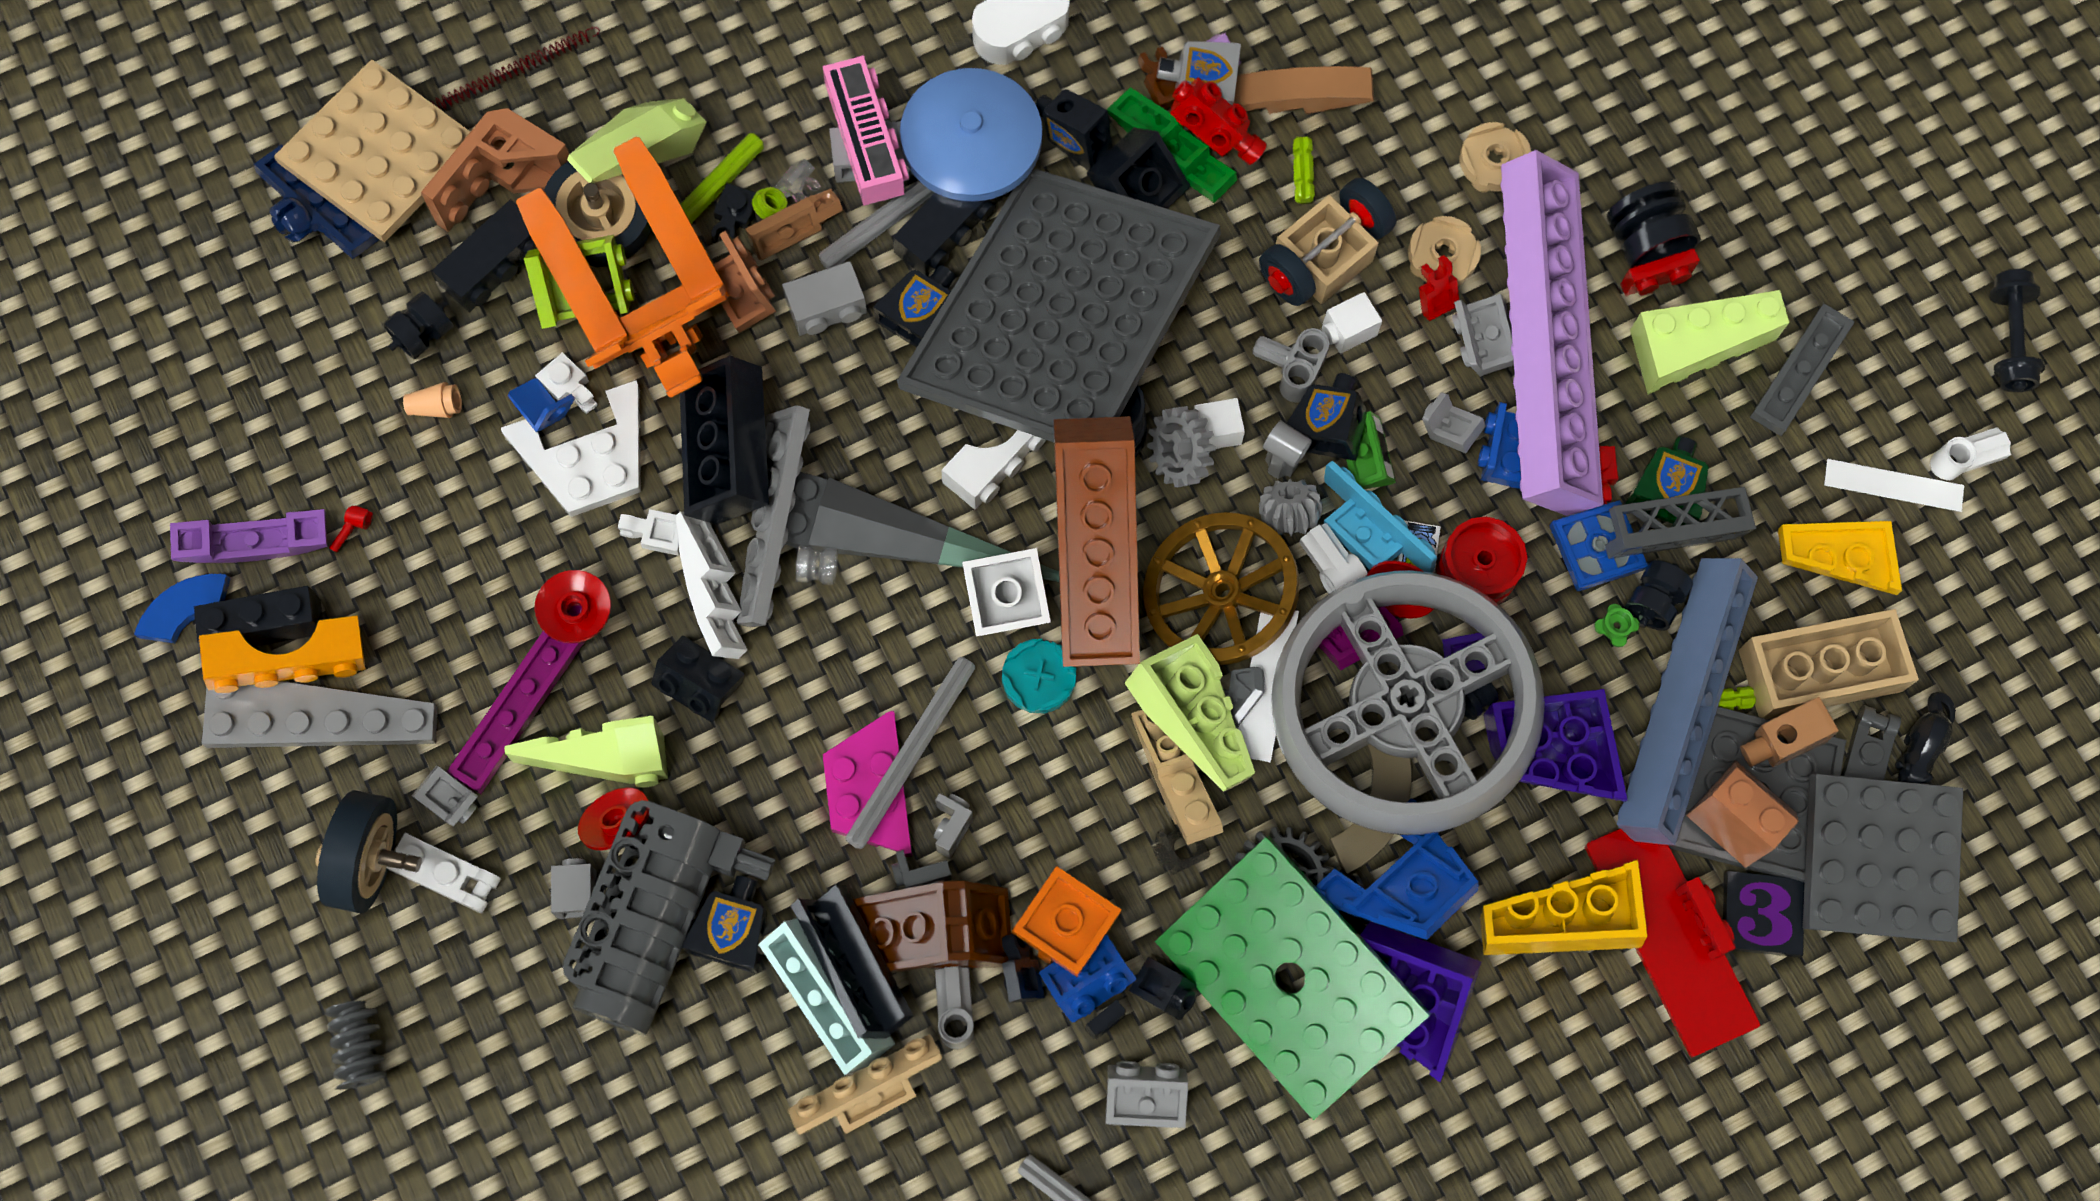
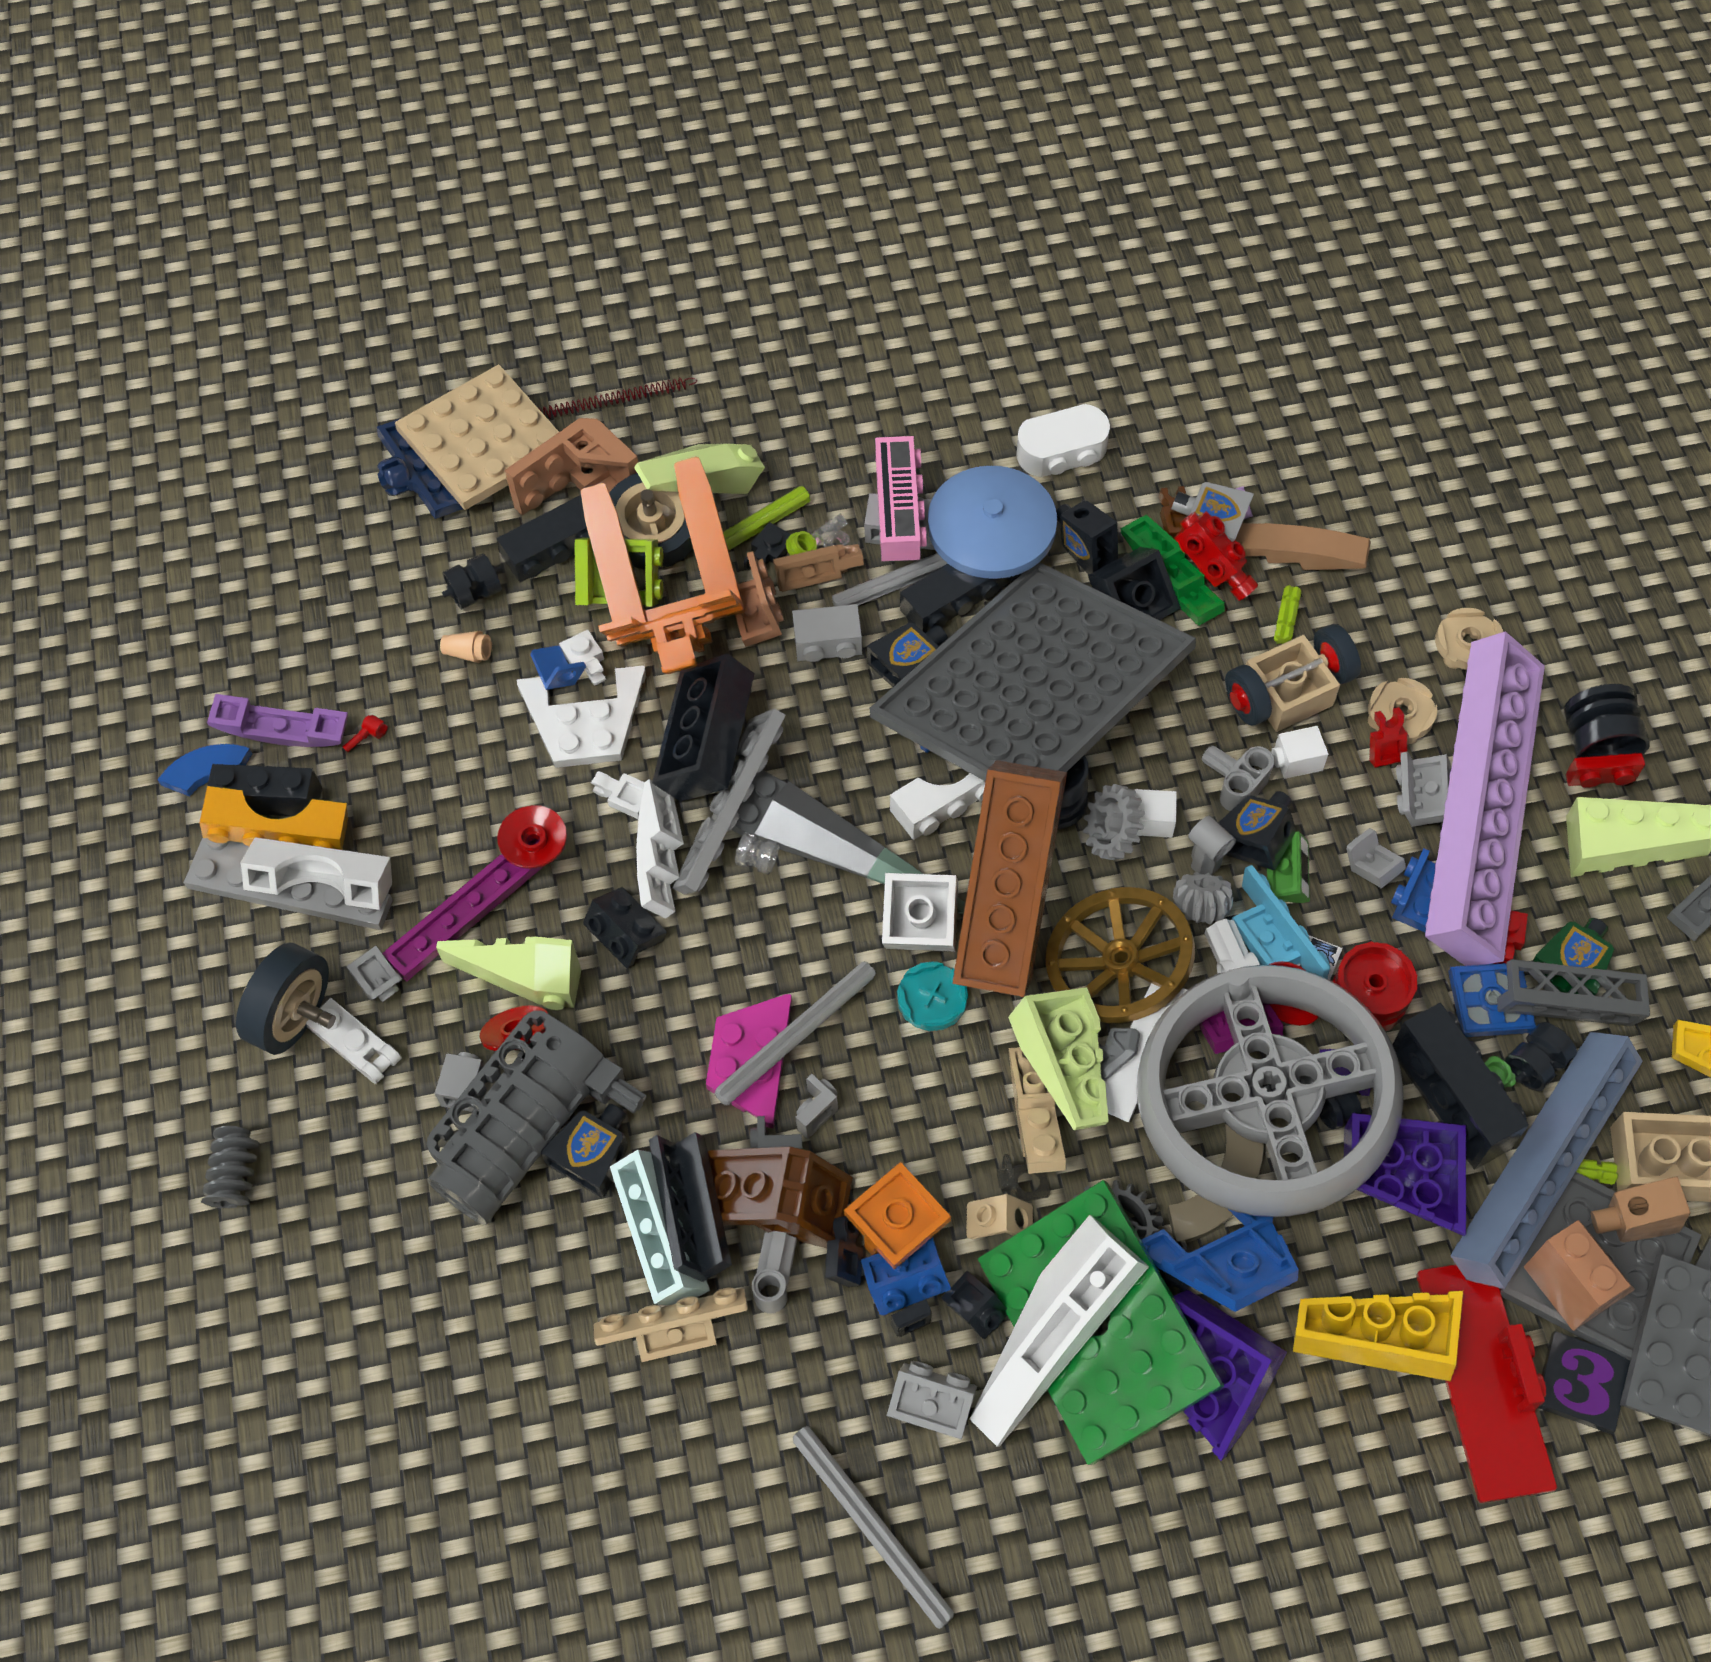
camera: 20 degrees right, 10 degrees down
none -> white arch [240,837,392,910]
none -> tan bracket [967,1194,1033,1239]
none -> white wedge [970,1215,1149,1447]
none -> black brick [1392,1002,1529,1170]

